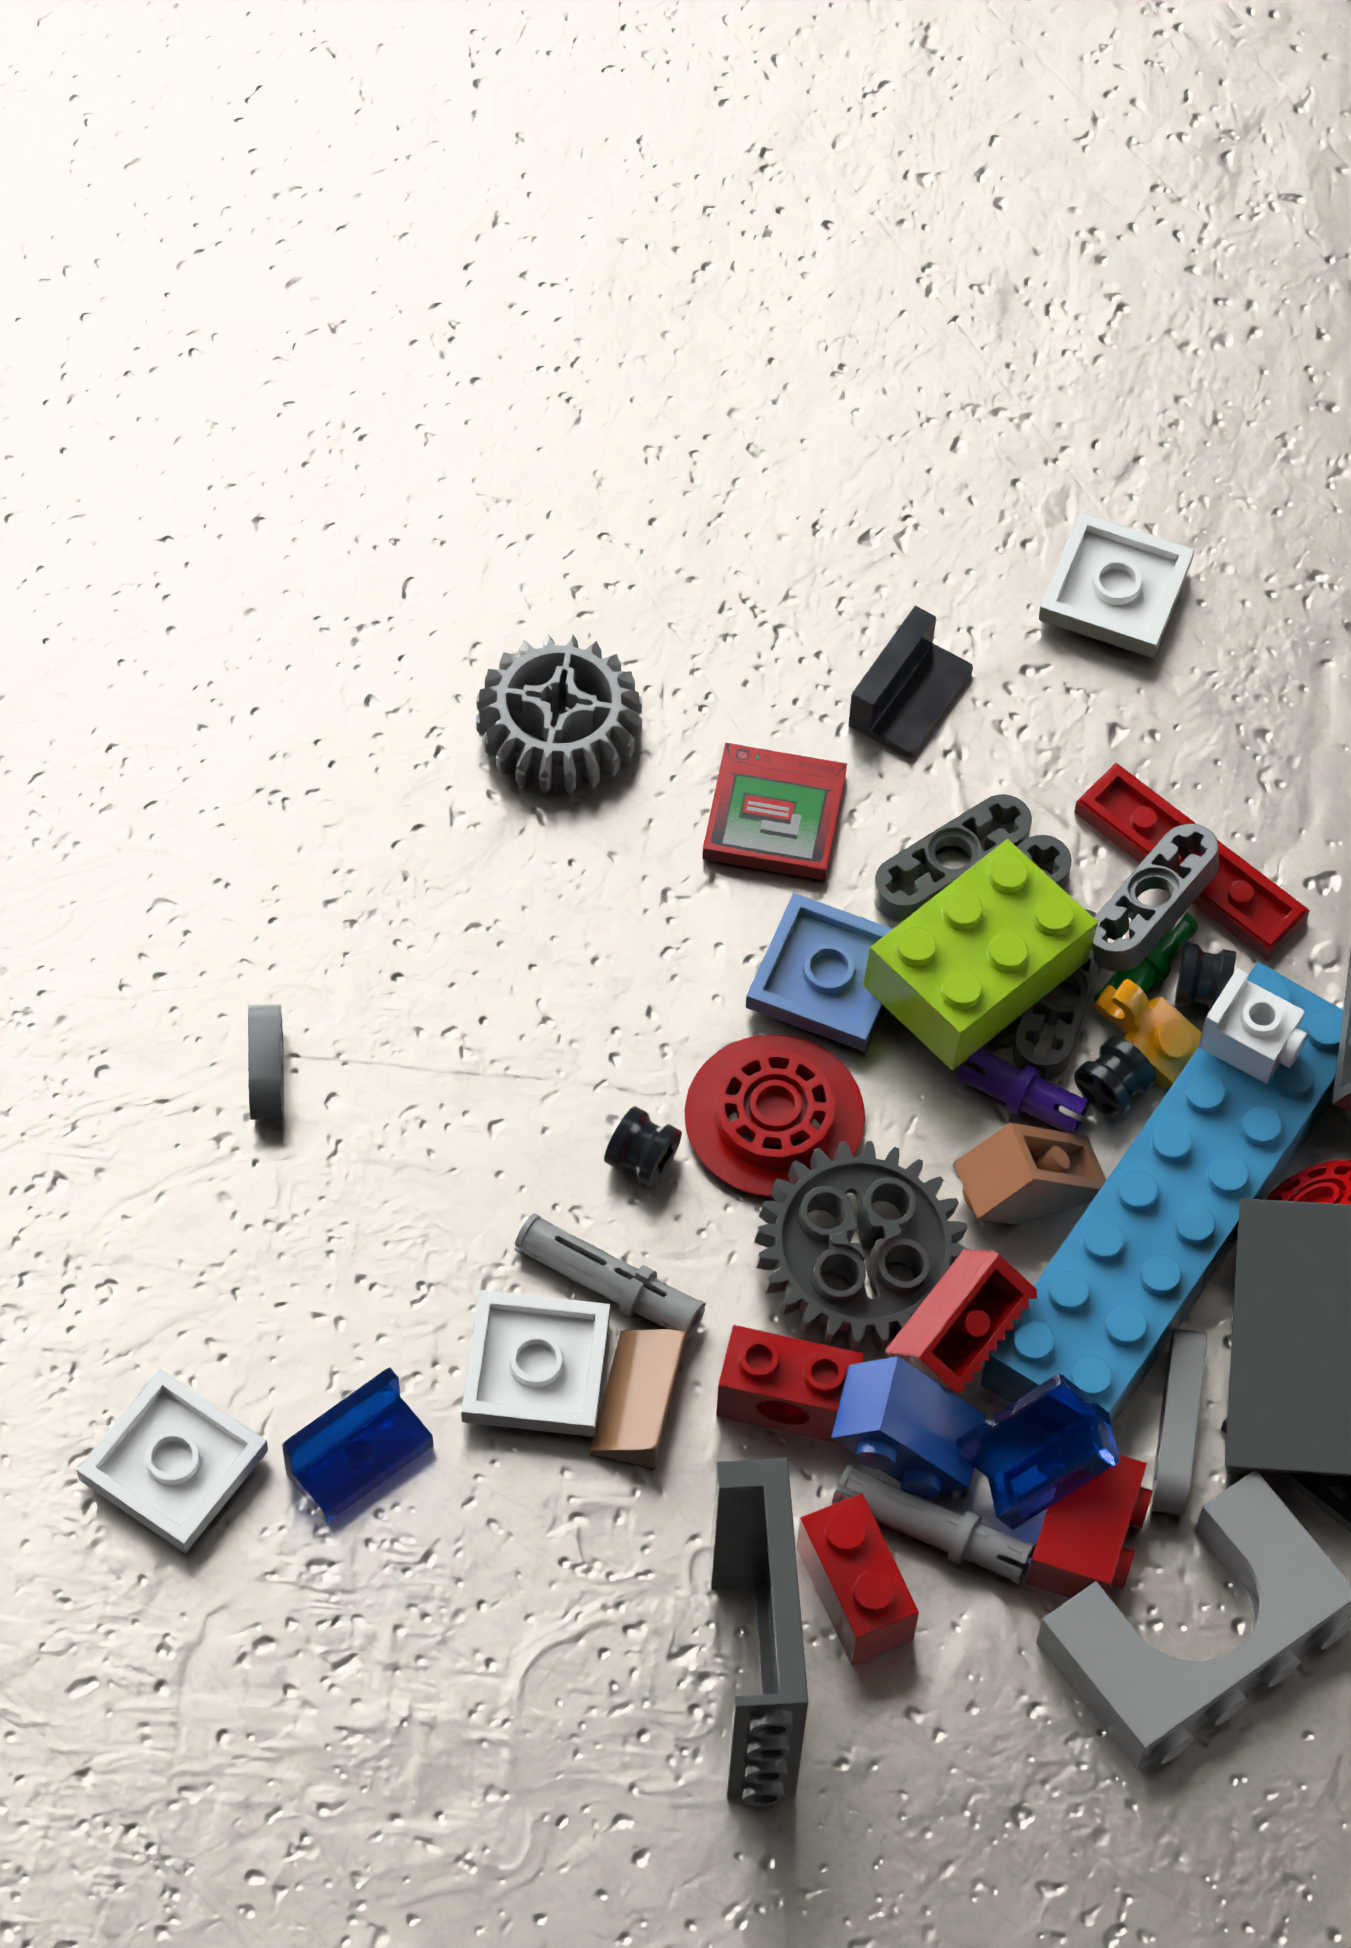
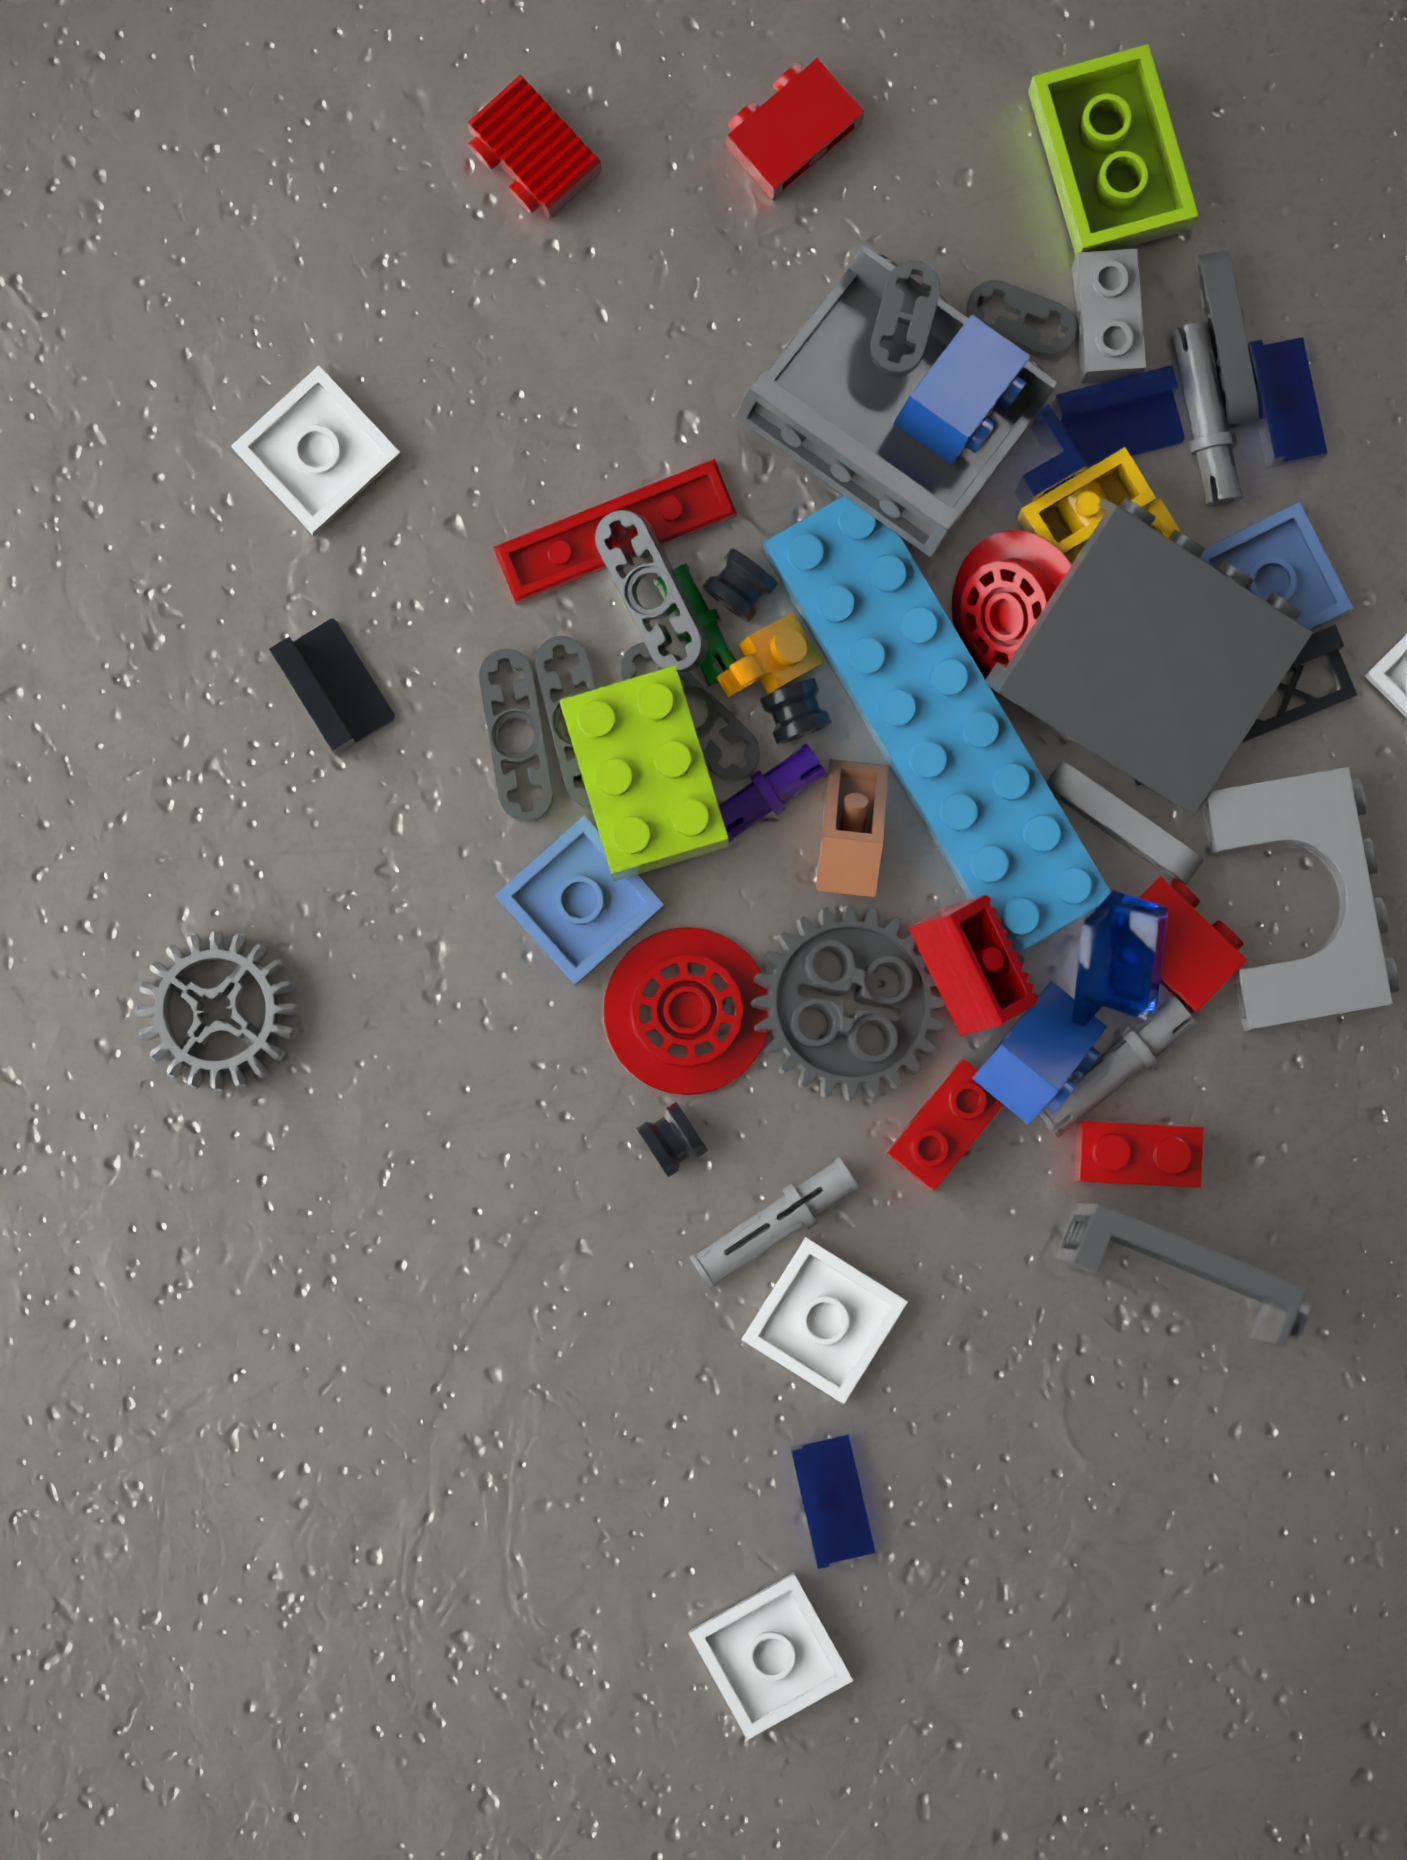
camera: 65 degrees left, 25 degrees up
dark grey beam [248,1004,284,1120] -> none
slope [590,1329,686,1469] -> none
tile [702,742,848,880] -> none
white brick [1198,968,1308,1084] -> none

